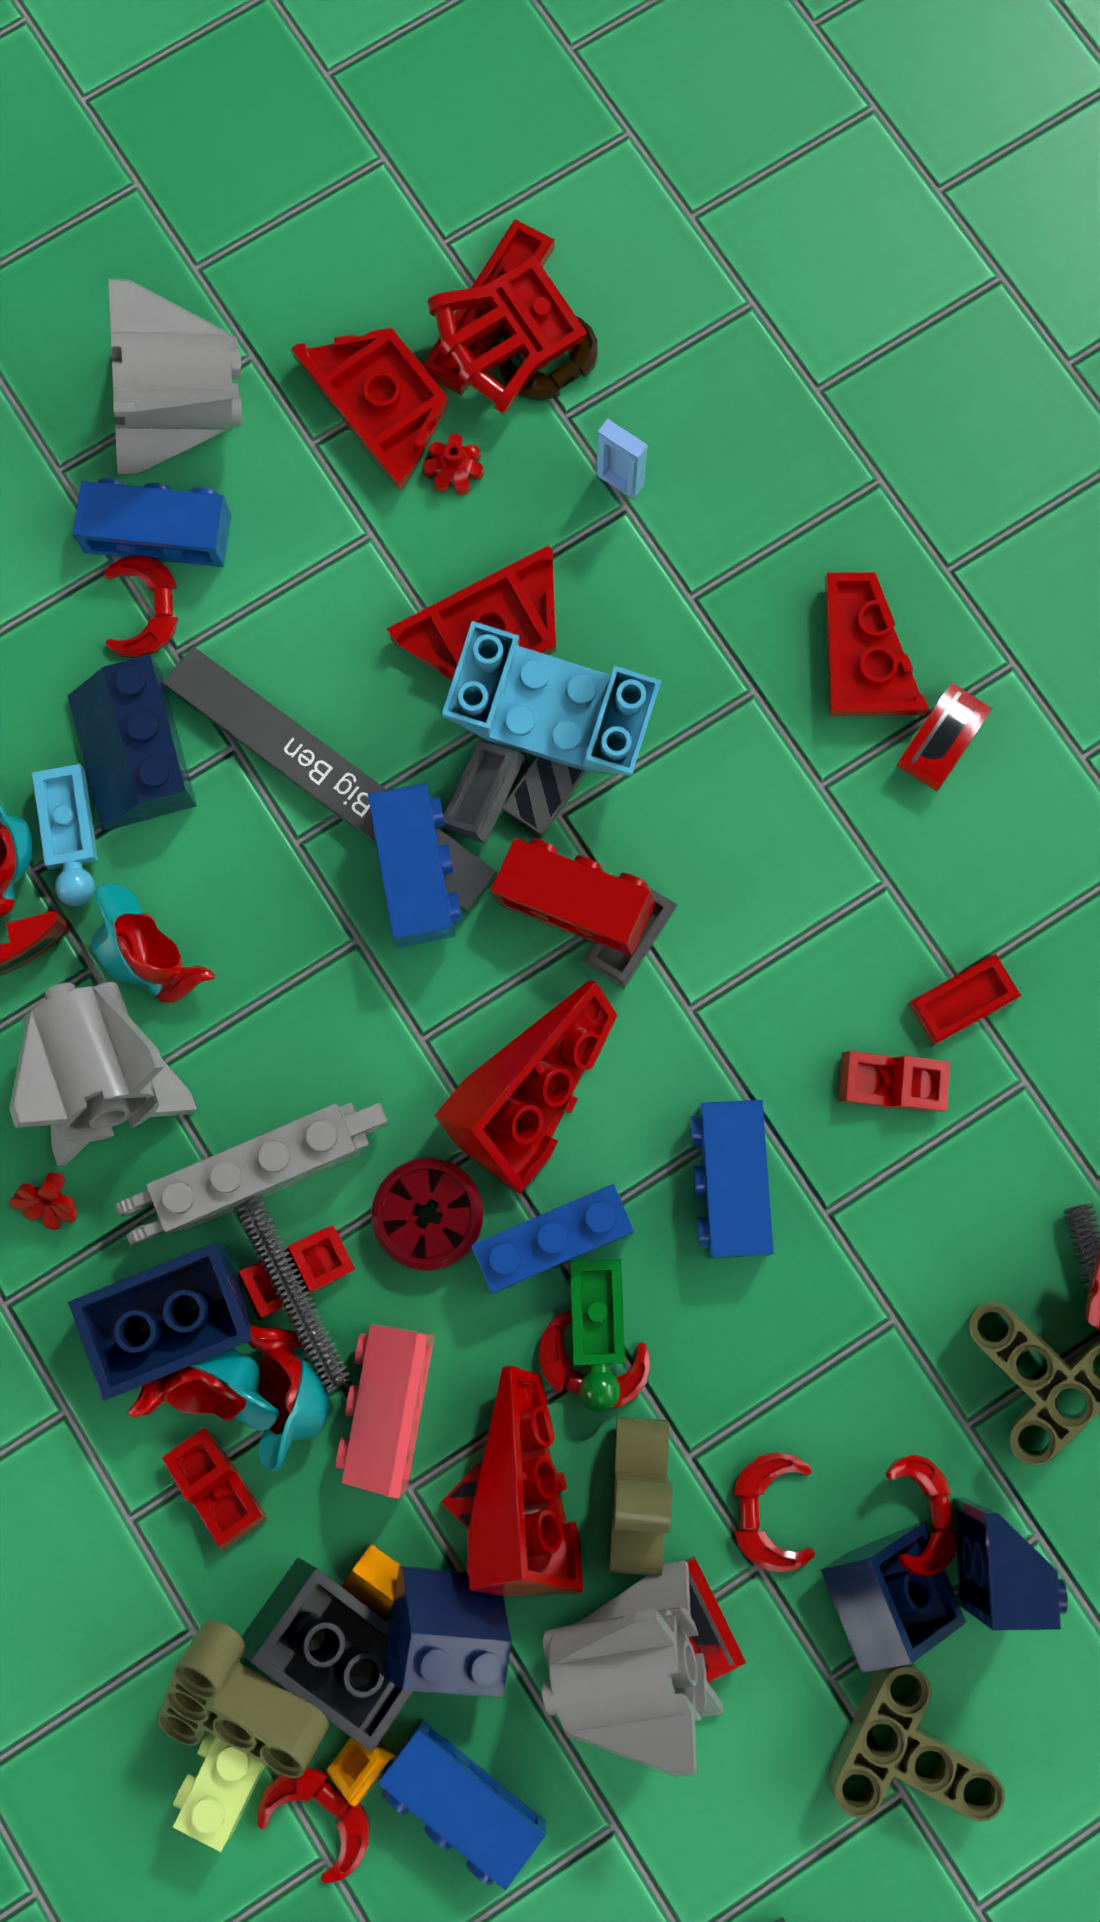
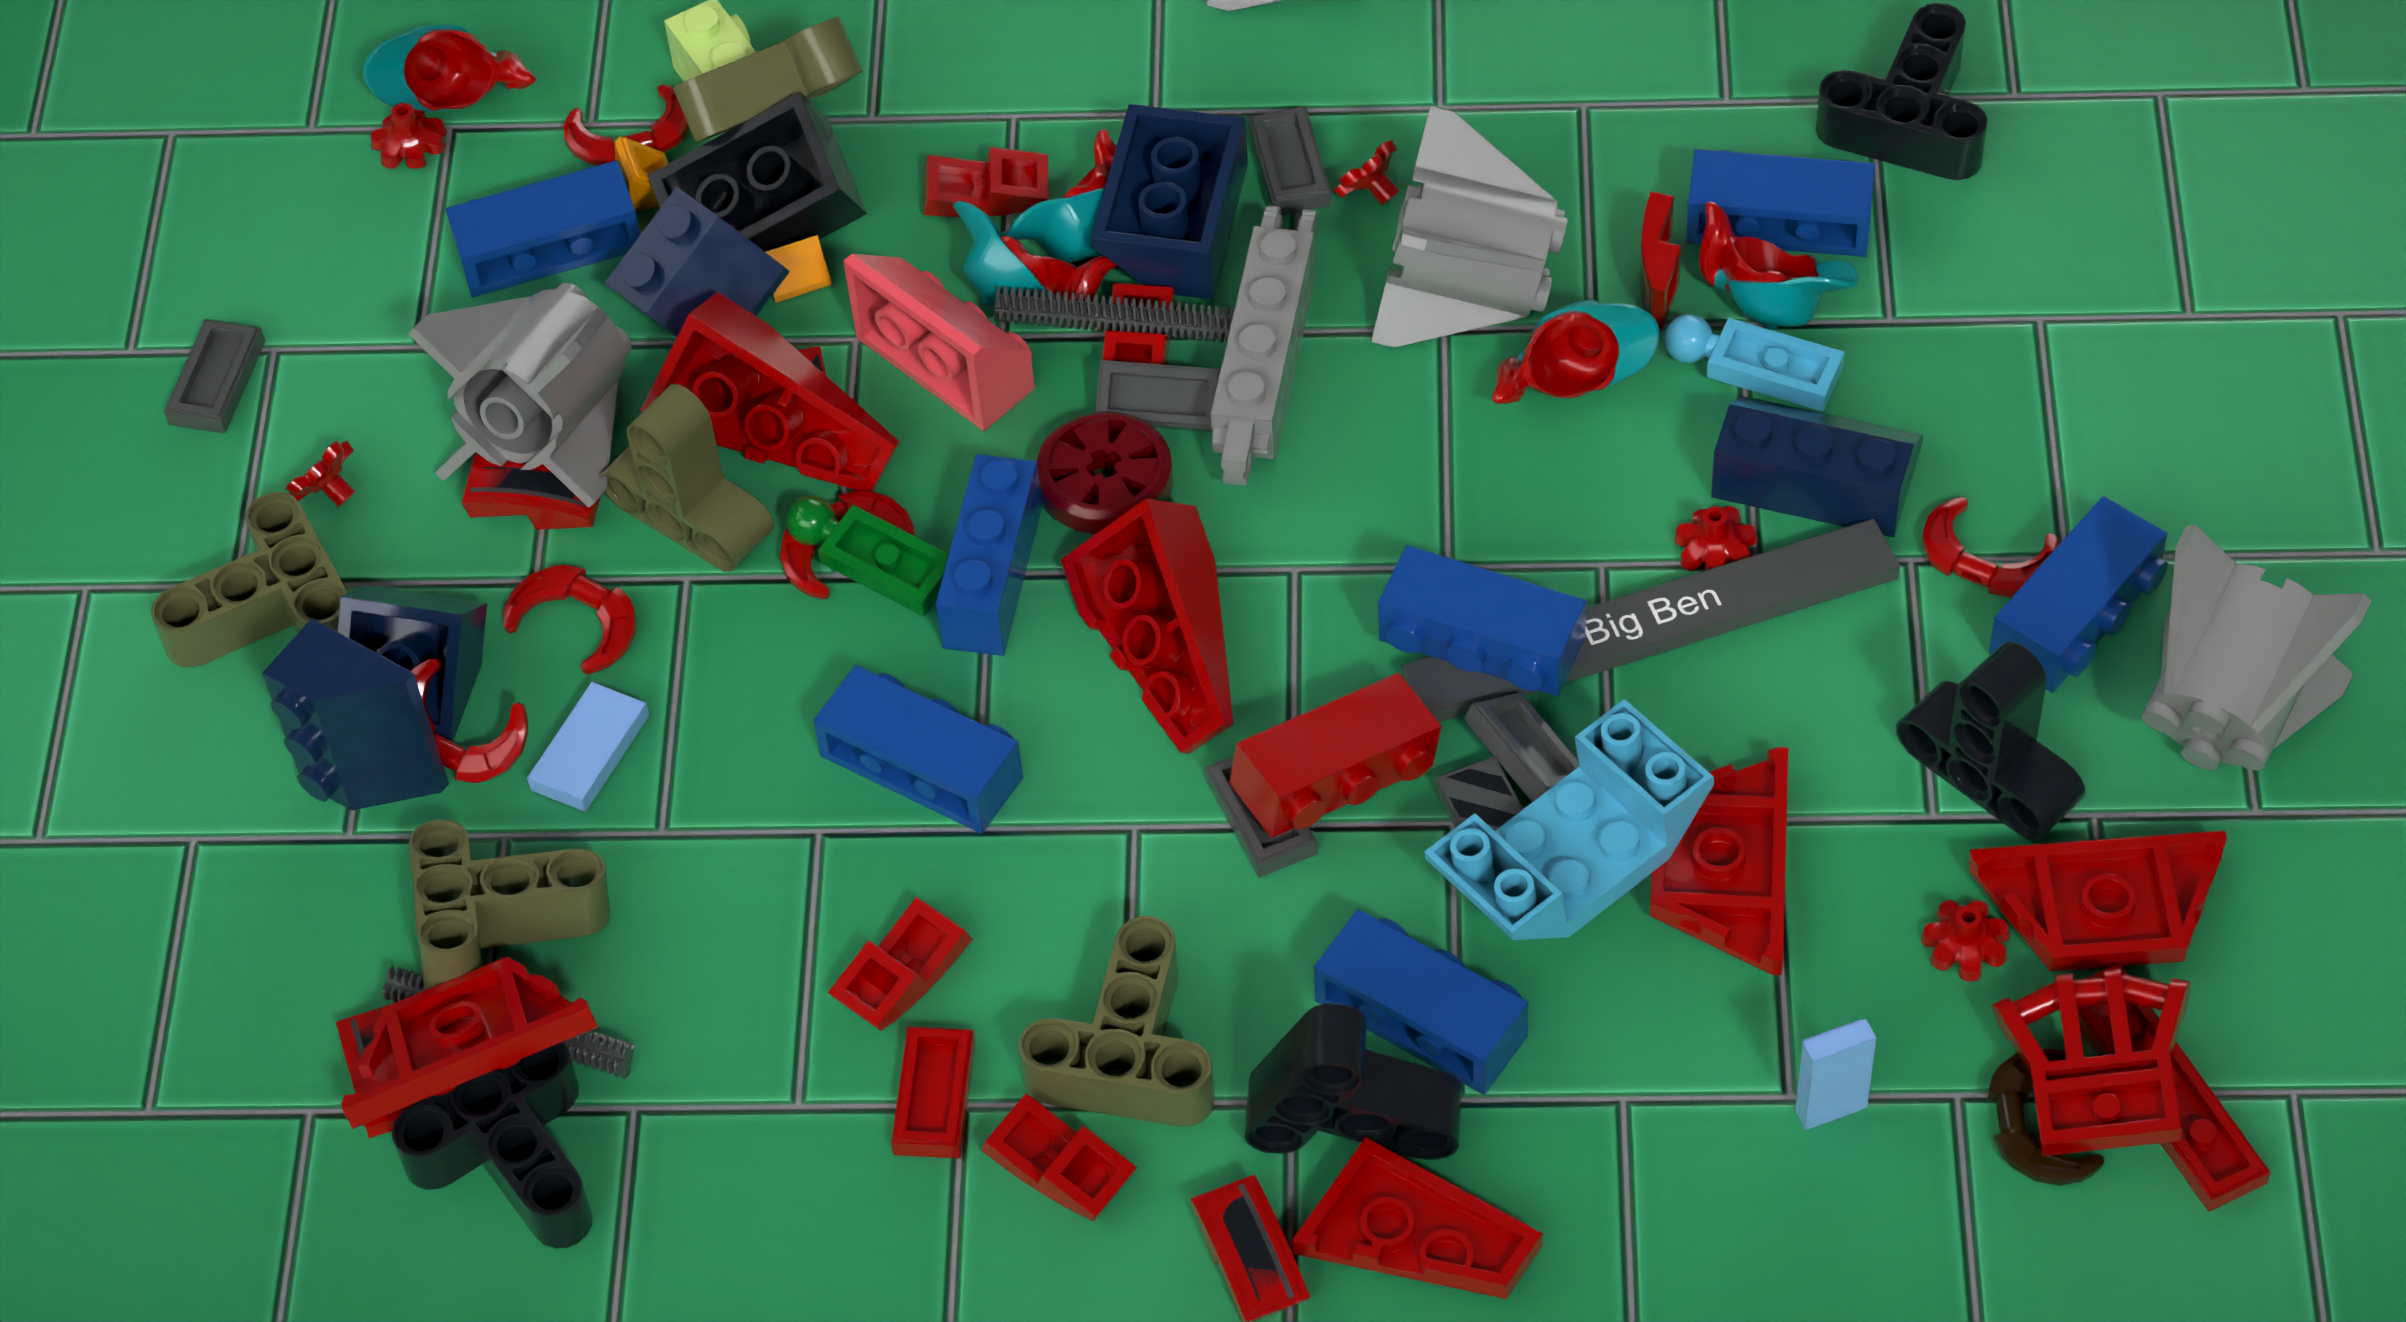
camera: 125 degrees right, 25 degrees down
none -> red plant [285,440,356,508]
none -> light blue tile [527,682,650,812]
none -> red slope [981,1093,1137,1222]
none -> olive beam [1019,916,1215,1126]
none -> dark grey tile [1095,360,1221,432]
none -> black beam [1244,1003,1462,1160]
none -> dark grey tile [1249,106,1331,215]
none -> blue brick [1314,909,1528,1095]
none -> red plant [1674,506,1758,571]
none -> black beam [1896,641,2086,841]

